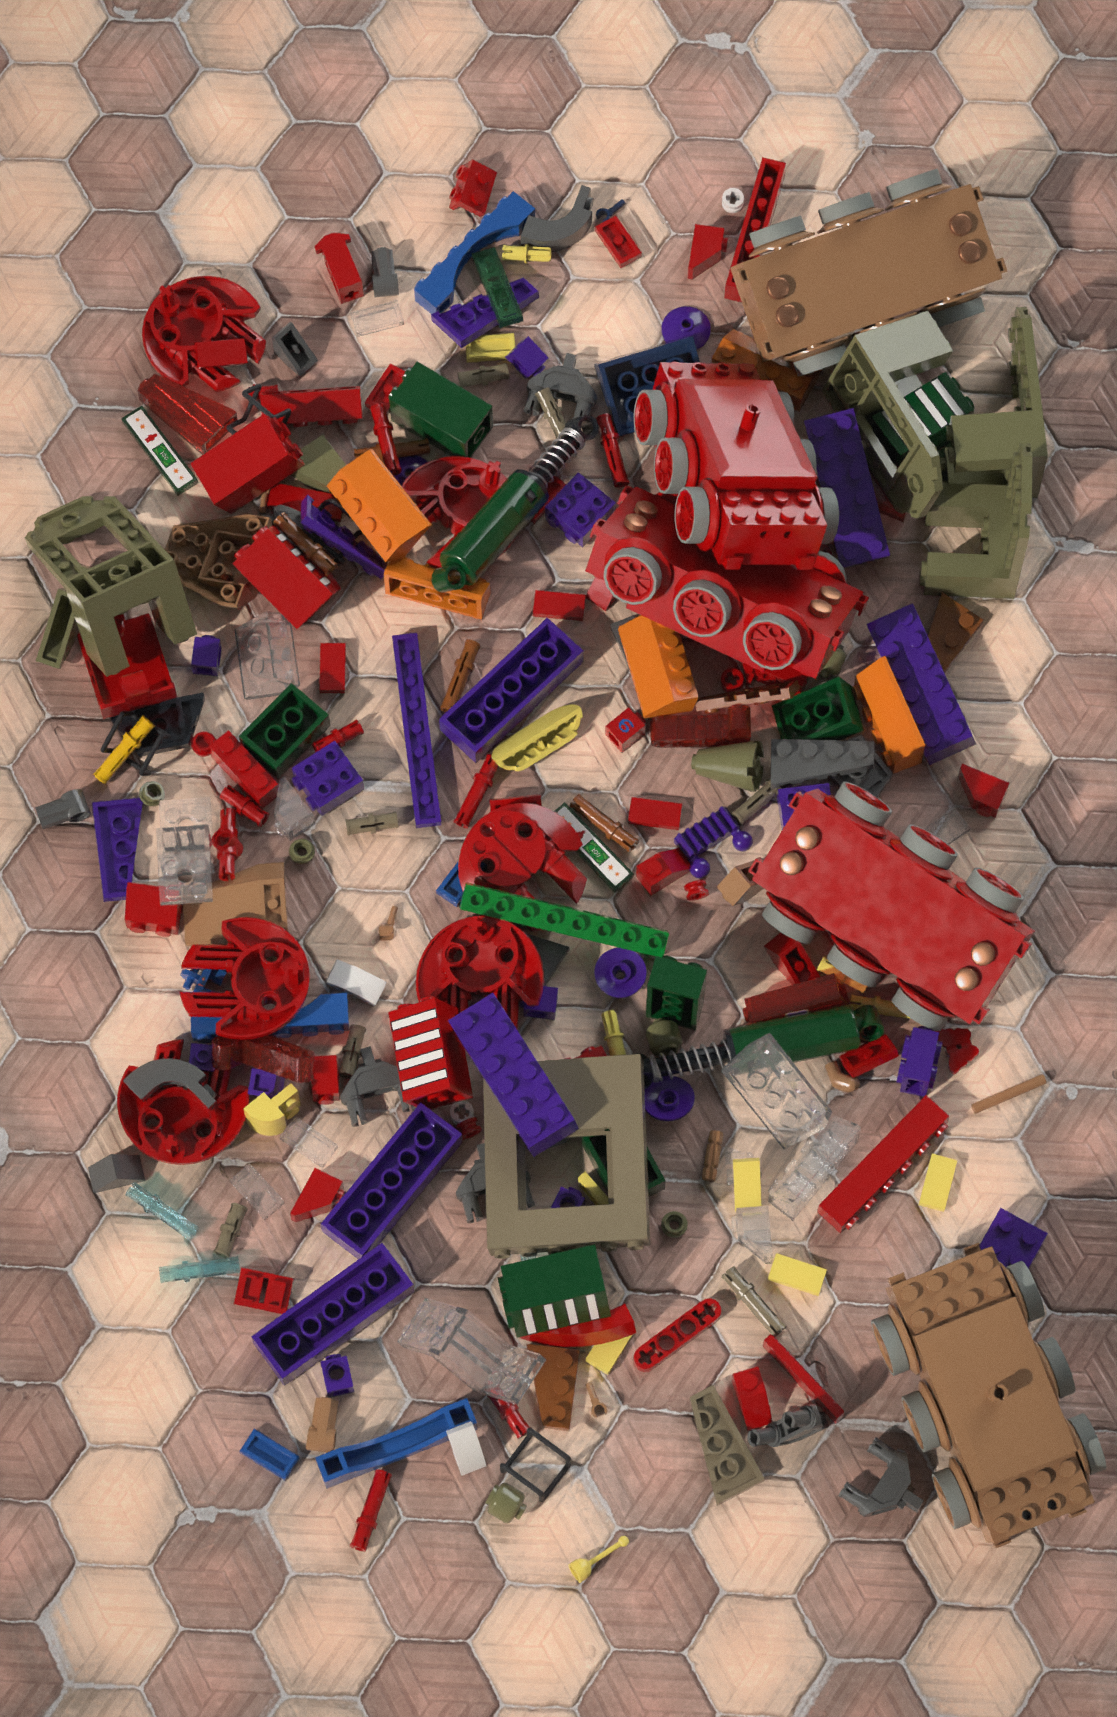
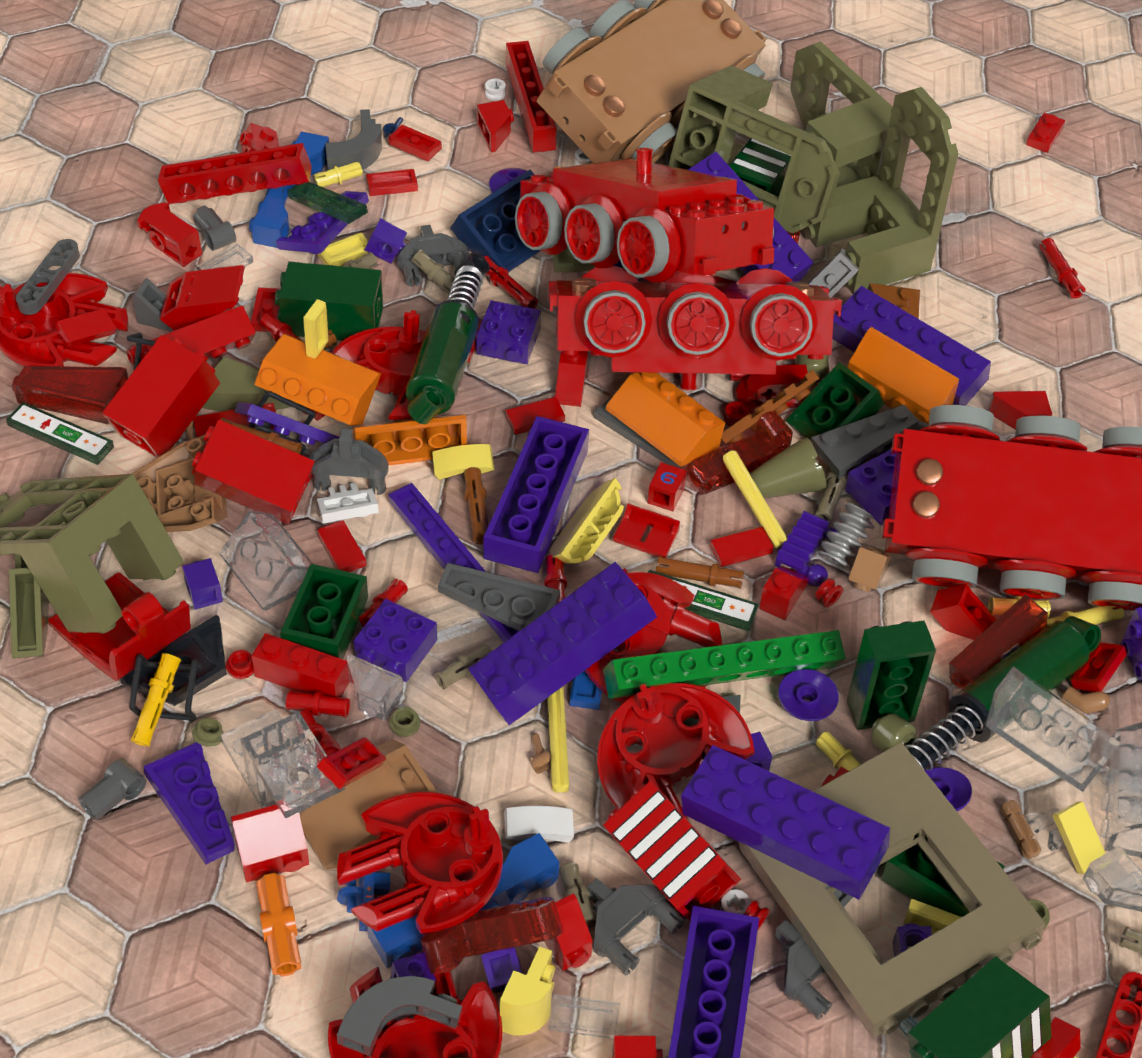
camera: 30 degrees left, 20 degrees down
none -> dark grey beam [16,239,80,315]
none -> red brick [158,143,312,204]
none -> red slope [160,265,245,331]
none -> orange piece [256,873,301,977]
none -> light yellow tile [304,299,328,359]
none -> dark grey connector [309,428,389,495]
none -> red tile [316,737,386,790]
none -> white hinge [317,482,379,524]
none -> red tile [366,169,418,196]
none -> light yellow slope [432,444,494,480]
none -> dark grey wing [438,563,560,631]
none -> dark purple brick [468,562,657,726]
none -> light yellow axle [547,687,569,793]
none -> red piece [612,503,680,558]
none -> light yellow axle [723,450,787,549]
none -> light grey panel [808,248,859,297]
none -> light grey piece [819,502,874,568]

